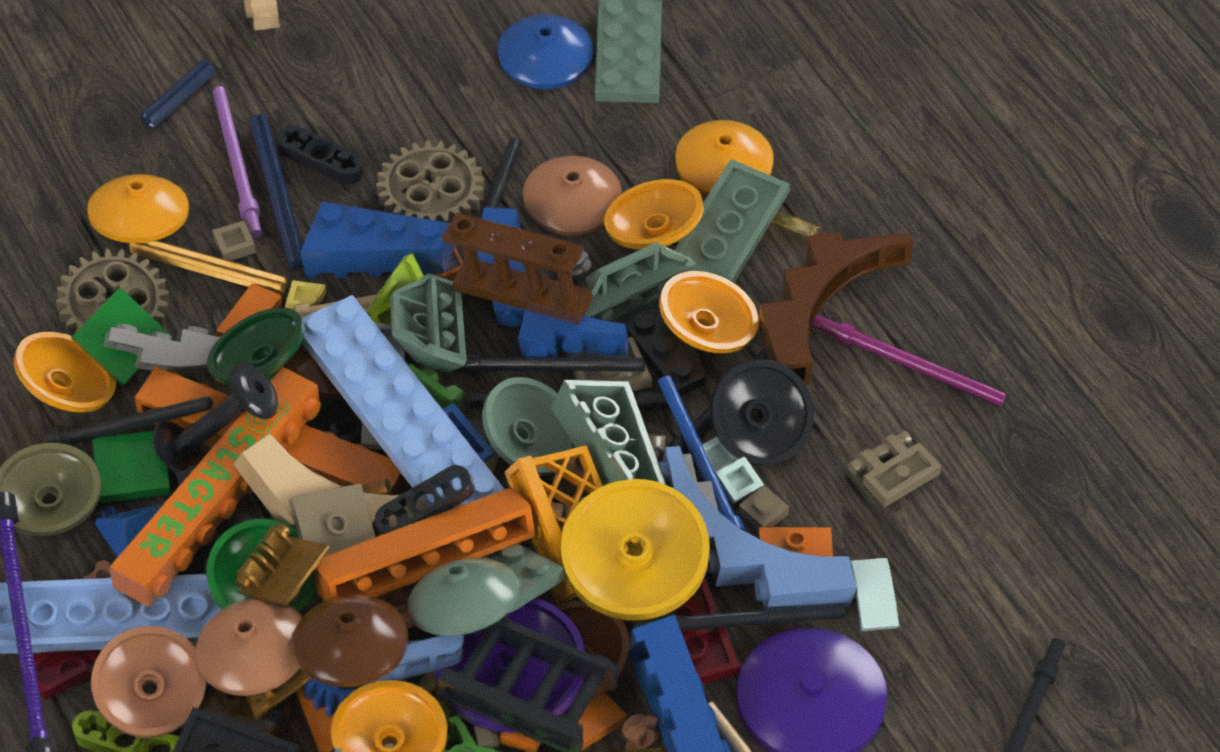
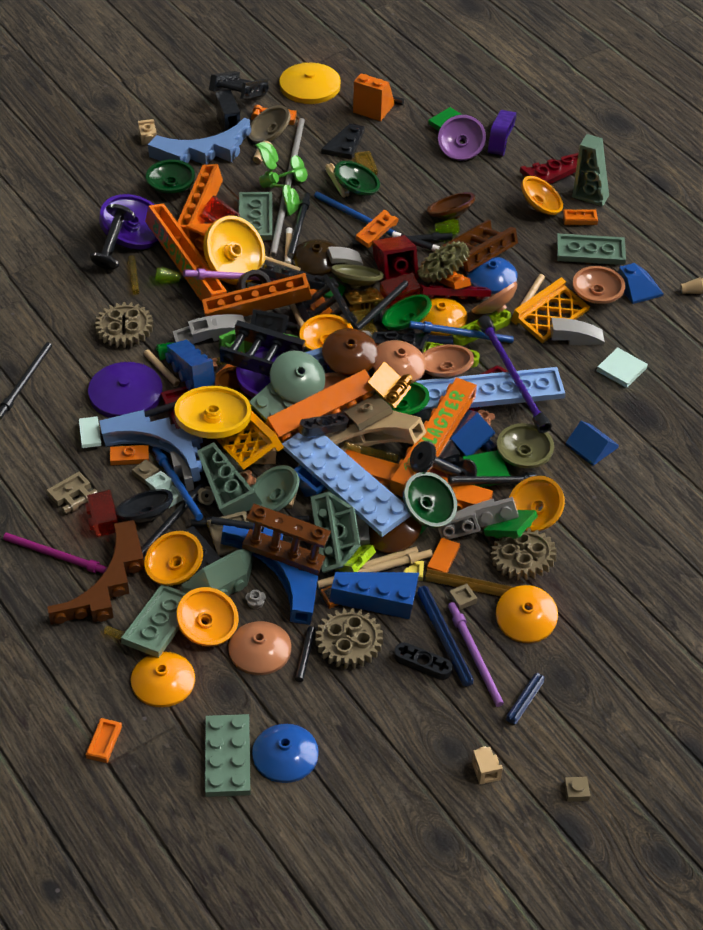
camera: 175 degrees right, 5 degrees down
none -> clear red brick [85,490,118,537]
none -> orange tile [86,718,122,763]

